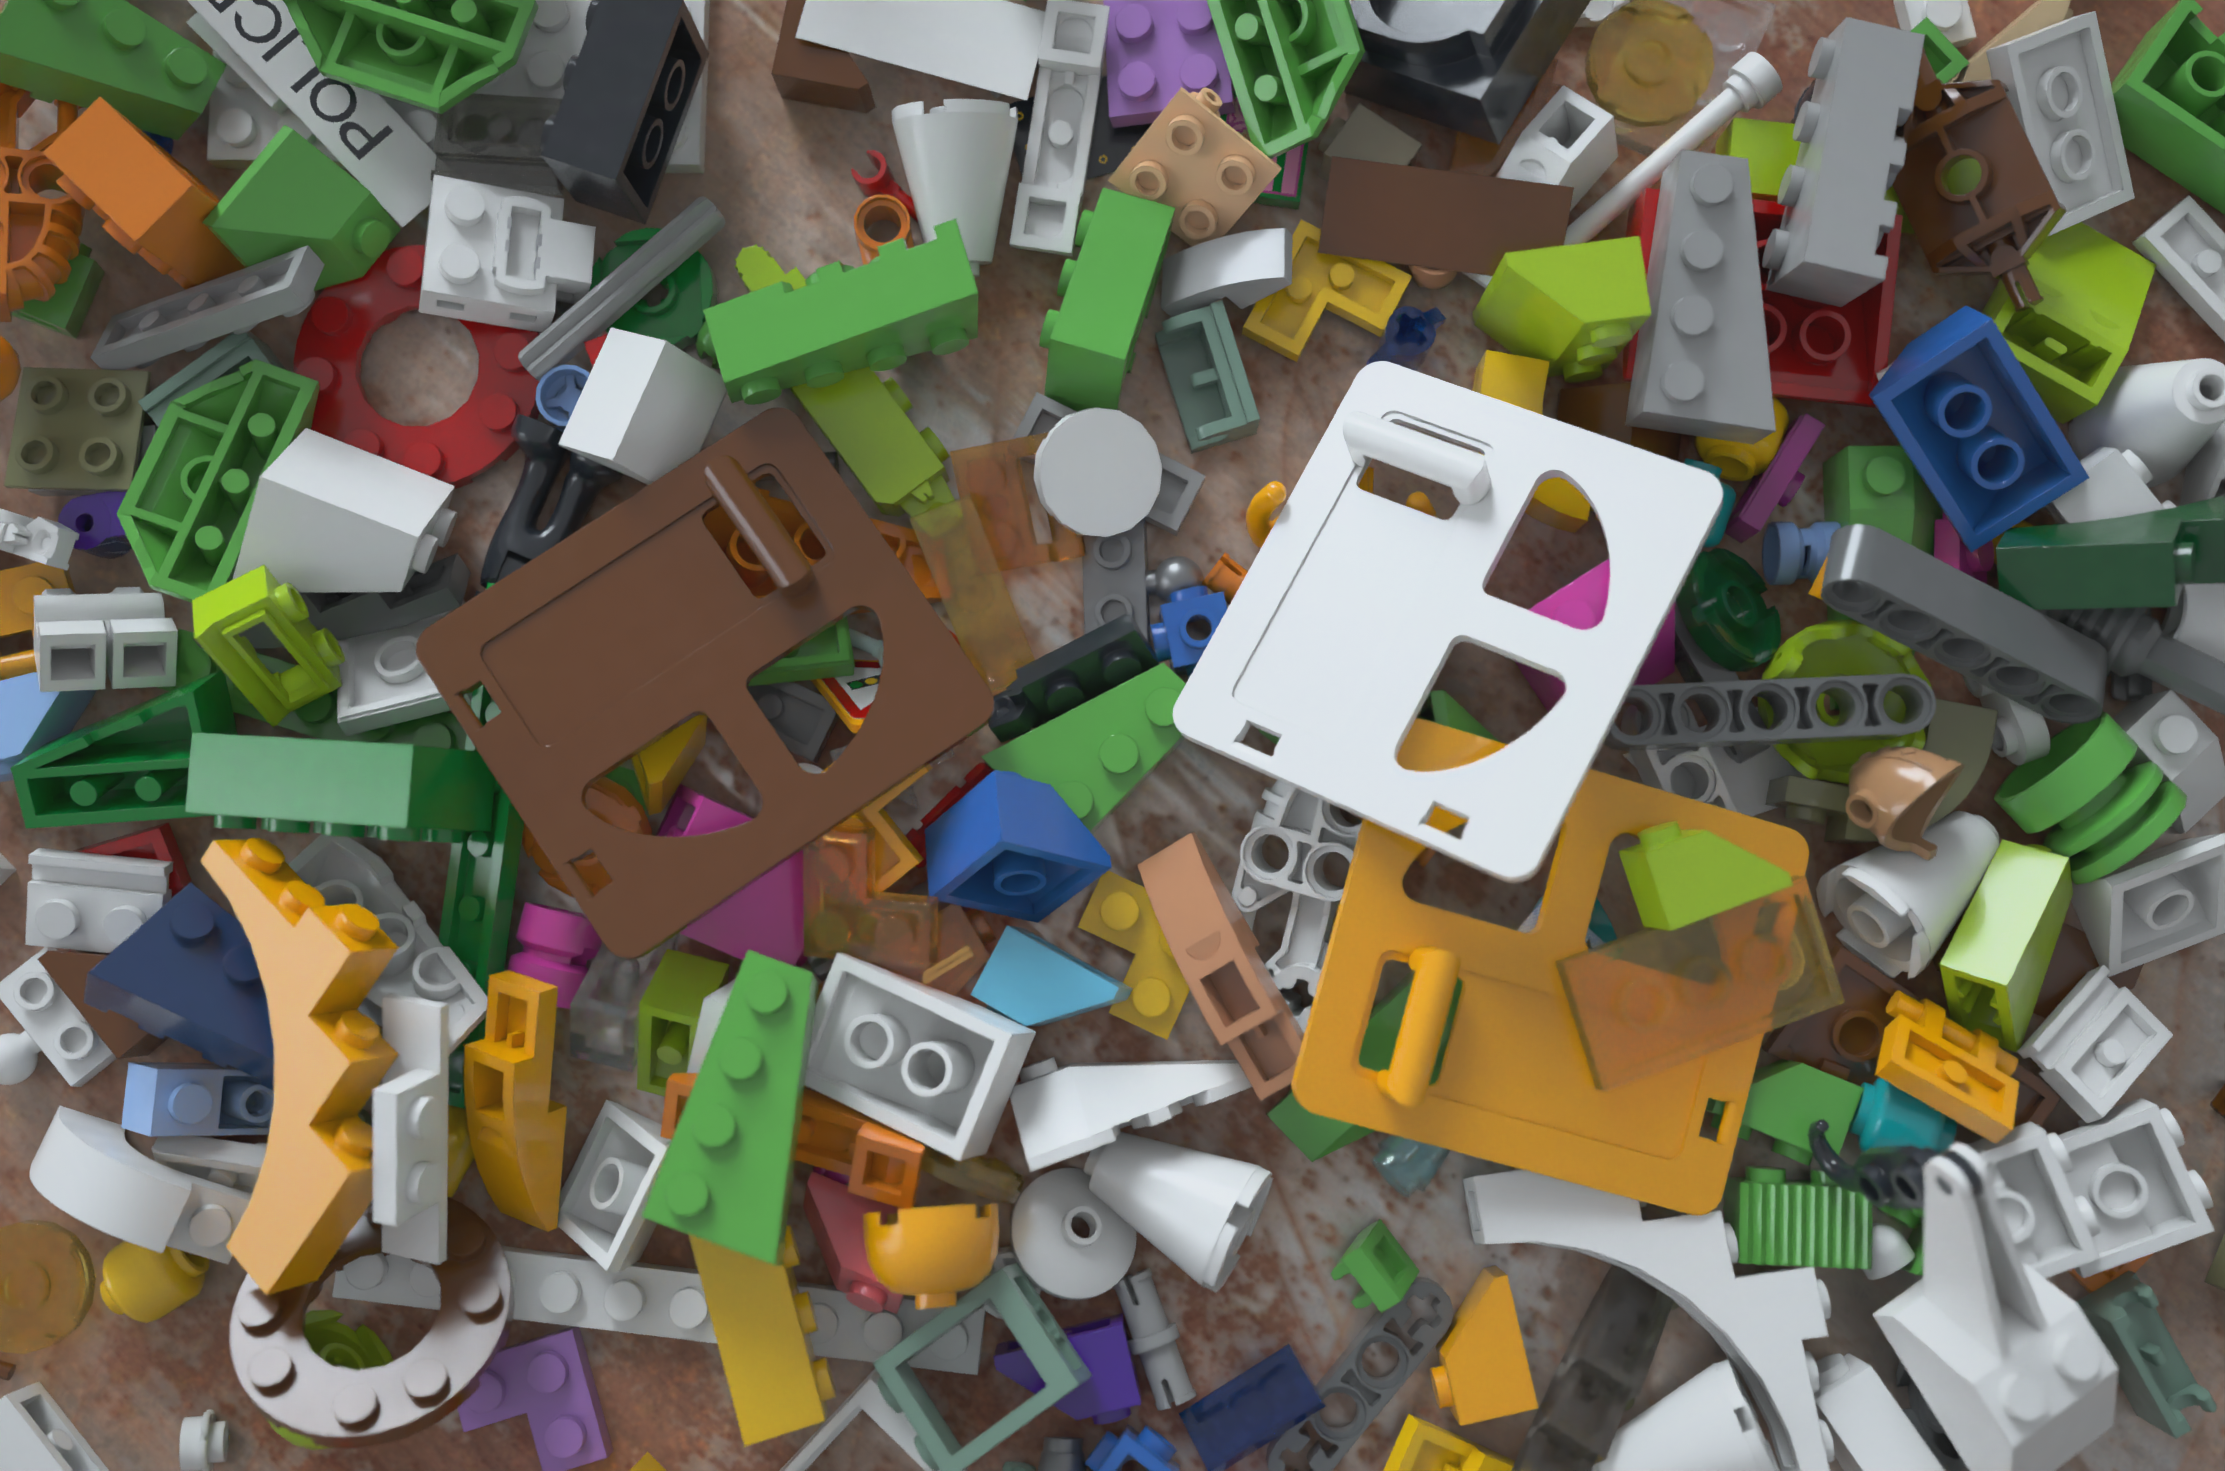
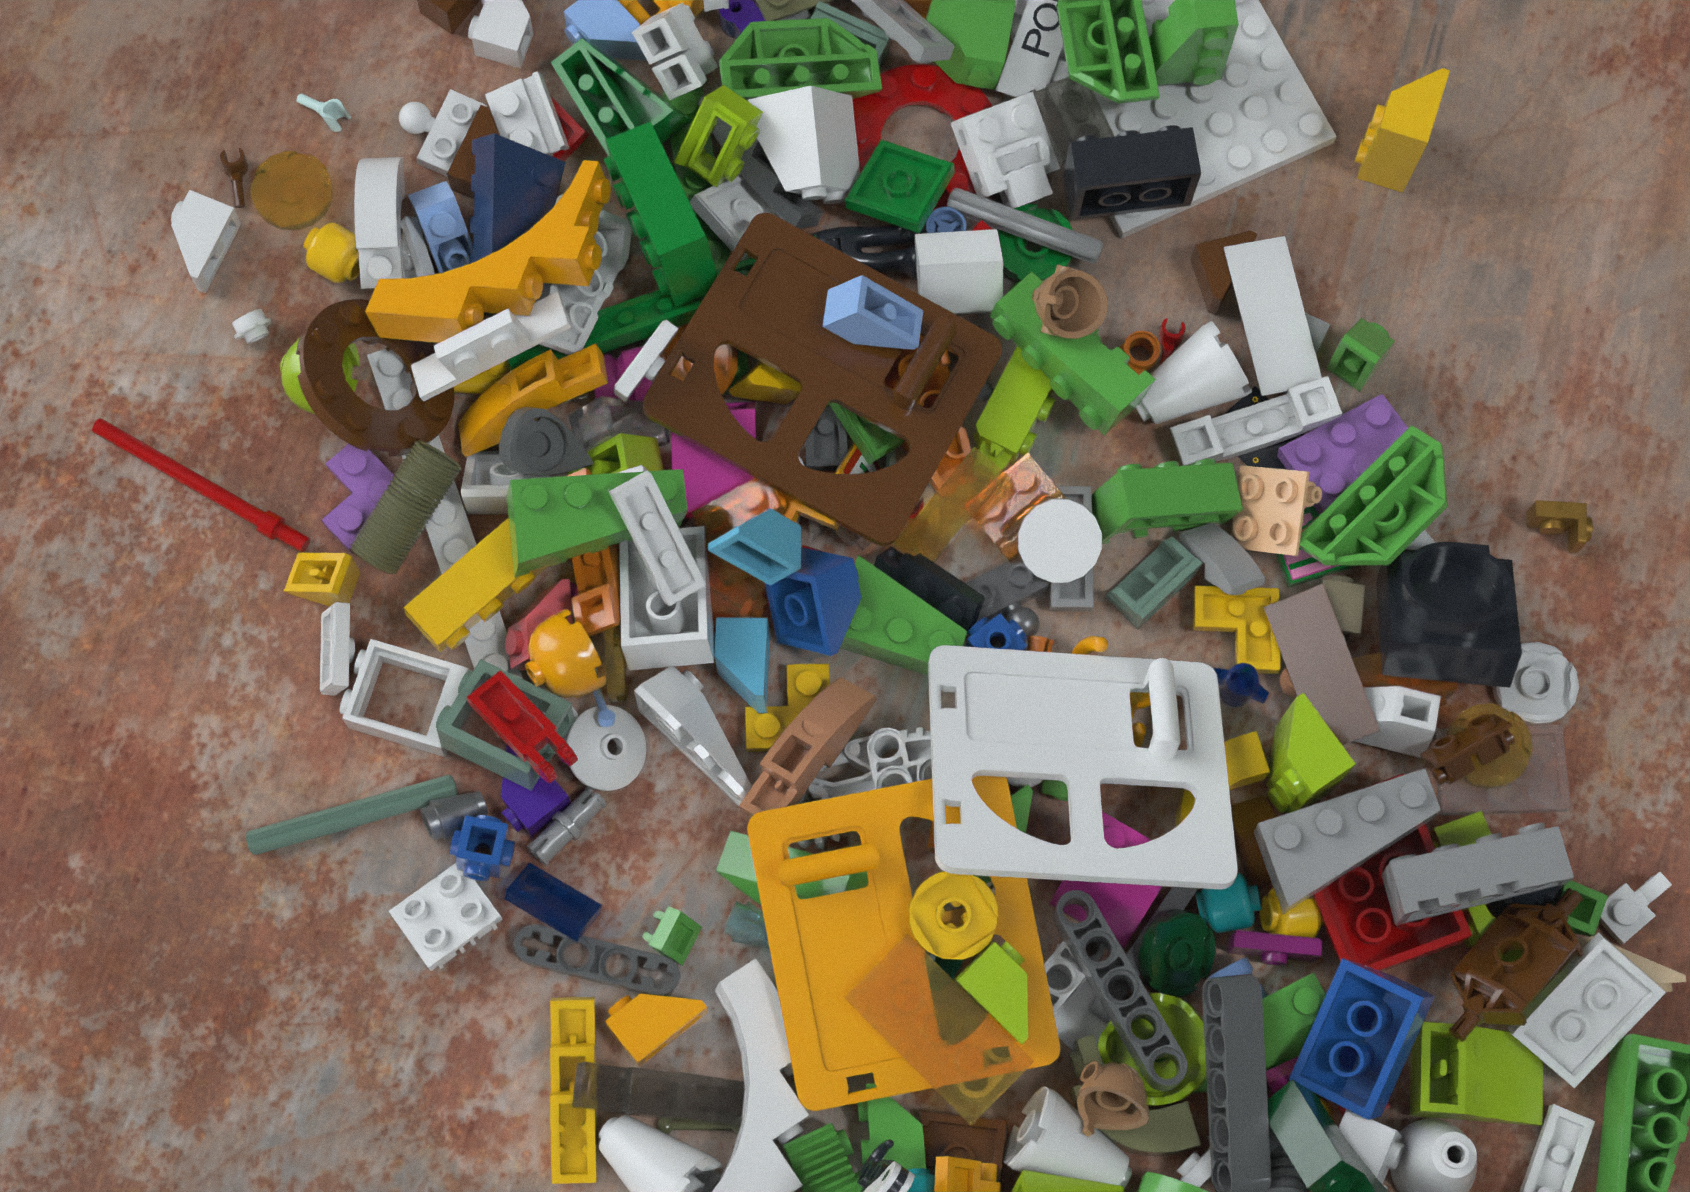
camera: 55 degrees right, 10 degrees down
white cone [1084,1132,1273,1293] -> none
white piece [1564,52,1783,246] -> none
none -> olive piece [350,440,462,574]
none -> red hinge [466,670,578,784]
none -> dark grey piece [499,407,594,476]
none -> light blue hinge [593,667,615,727]
none -> white plate [609,470,706,606]
none -> white plate [613,320,678,402]
none -> medium azure slope [708,508,801,585]
none -> light blue slope [822,275,923,350]
none -> green tile [845,139,955,233]
none -> yellow plate [909,871,998,960]
none -> medium nougat helmet [1032,265,1108,339]
none -> reddish brown hinge [1420,713,1515,785]

